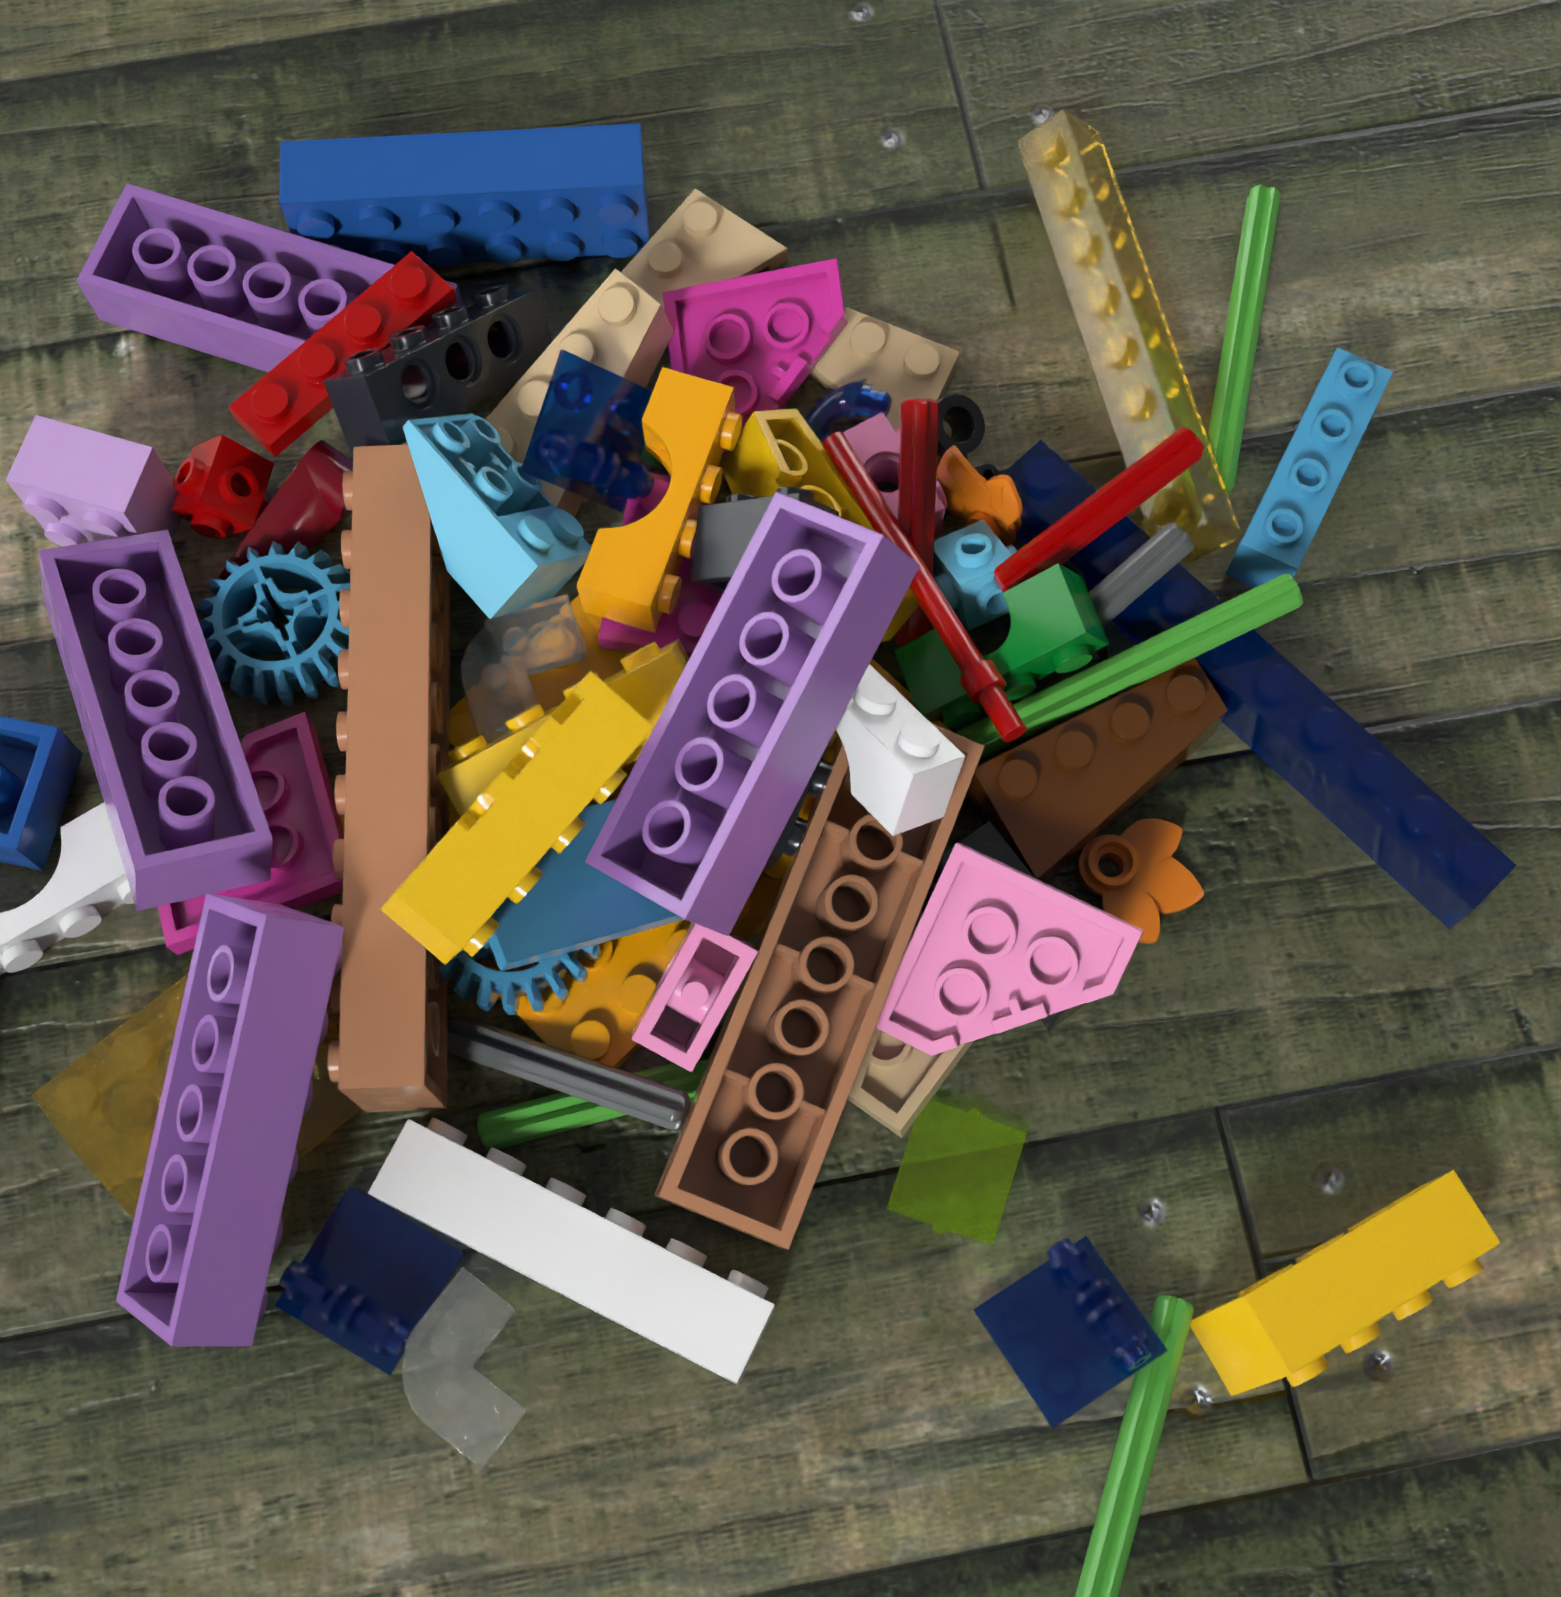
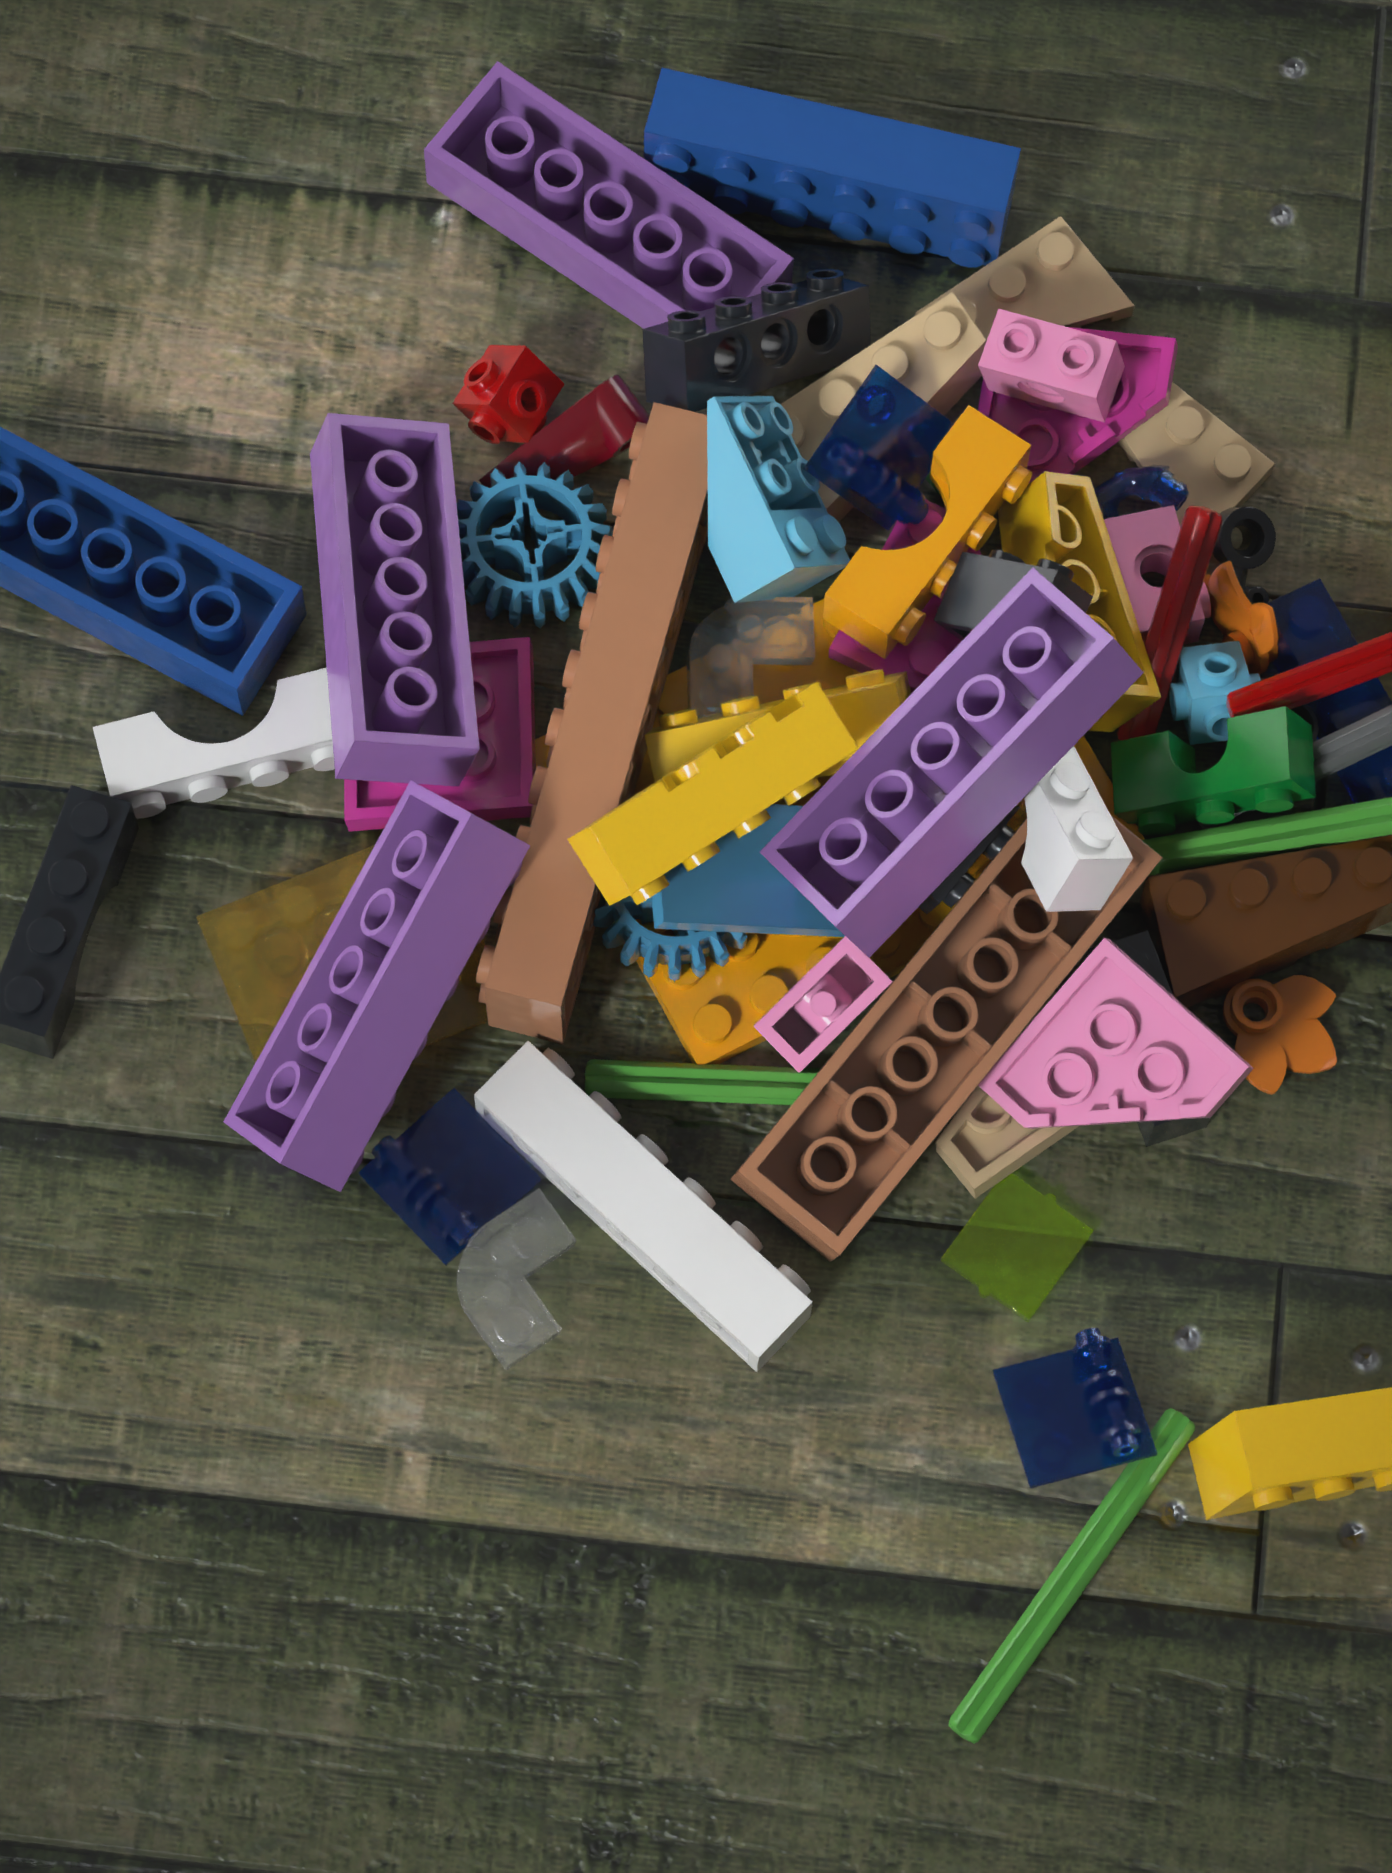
camera: 15 degrees right, 0 degrees up
lavender brick [6,415,182,547] -> none
red plate [228,251,457,457] -> none
dark grey axle [447,1016,691,1130] -> none
red bar [822,432,1027,742] -> none
none -> bright pink brick [978,308,1125,423]

